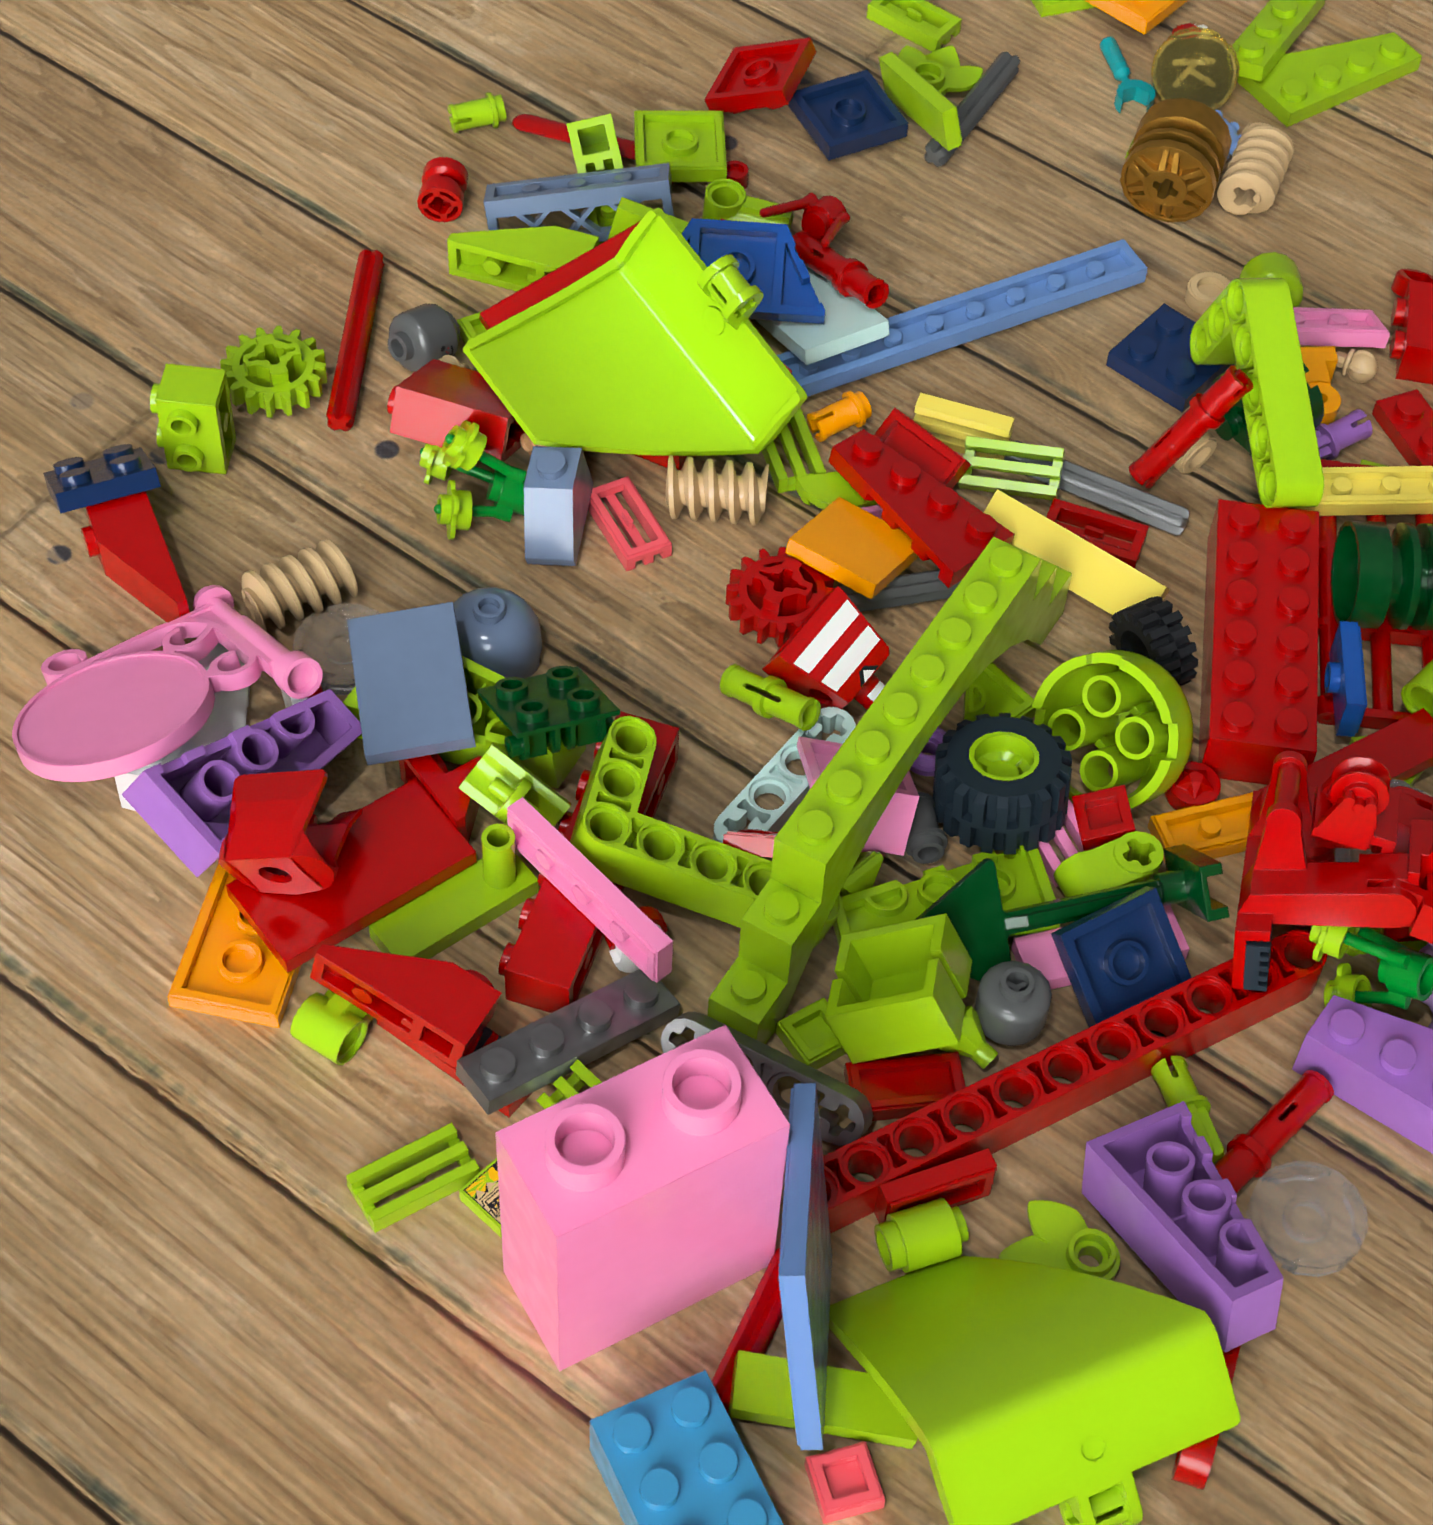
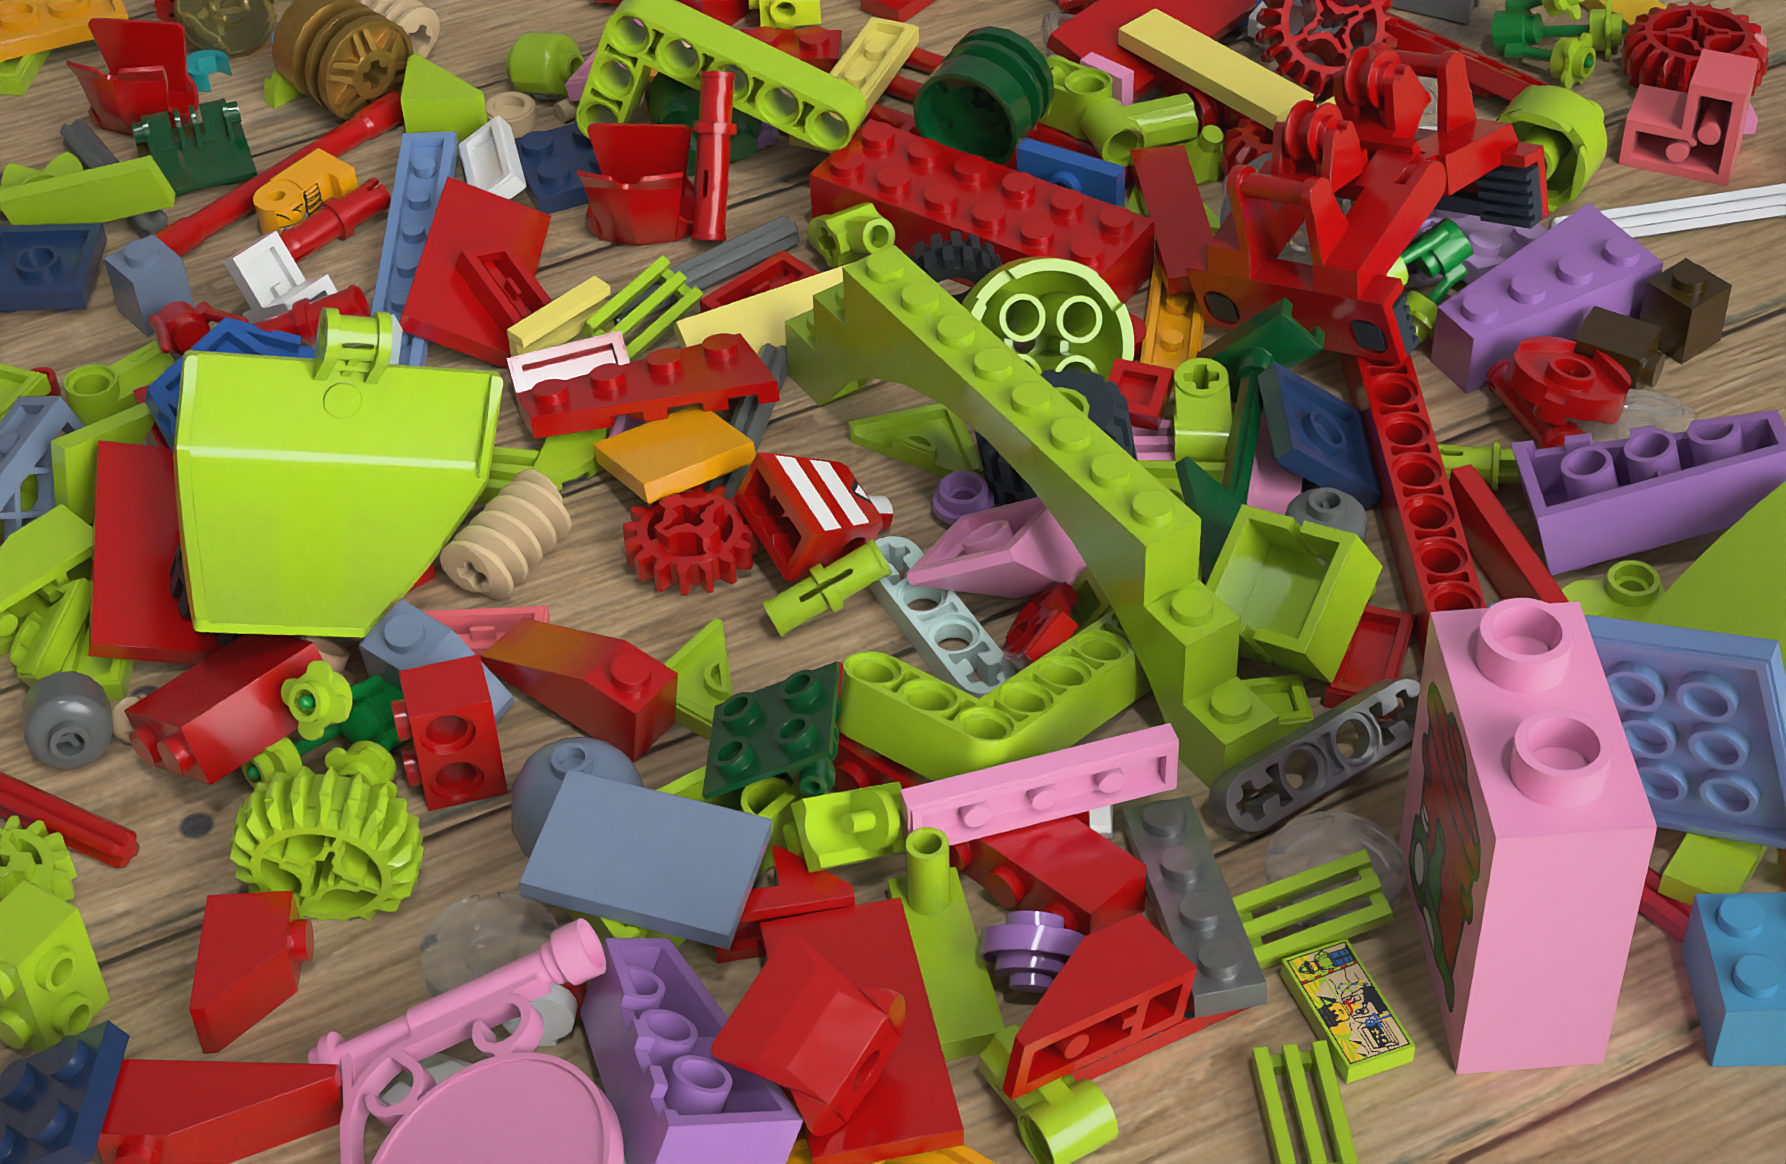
camera: 60 degrees left, 10 degrees down
tan piece [241,540,358,632] -> none
none -> lime tile [9,577,91,687]
none -> red piece [66,18,199,136]
none -> sand blue brick [104,234,195,337]
none -> dark green hinge [131,98,258,197]
none -> red piece [153,91,404,257]
none -> red slope [189,890,314,1054]
none -> white brick [223,231,338,324]
none -> lime gear [230,765,424,921]
none -> light orange leg [253,148,359,235]
none -> red pin [279,177,391,263]
none -> red brick [391,654,508,811]
none -> red tile [399,176,551,369]
none -> lime slope [400,53,488,141]
none -> red tile [455,242,552,341]
none -> white tile [458,115,527,200]
none -> red slope [480,618,678,763]
none -> red piece [577,123,695,246]
none -> lime tile [664,617,733,741]
none -> lime axle [807,202,895,267]
none -> medium lavender plate [979,911,1085,993]
none -> red tile [1449,464,1569,604]
none -> red plate [1504,336,1631,425]
none -> dark brown brick [1572,306,1666,406]

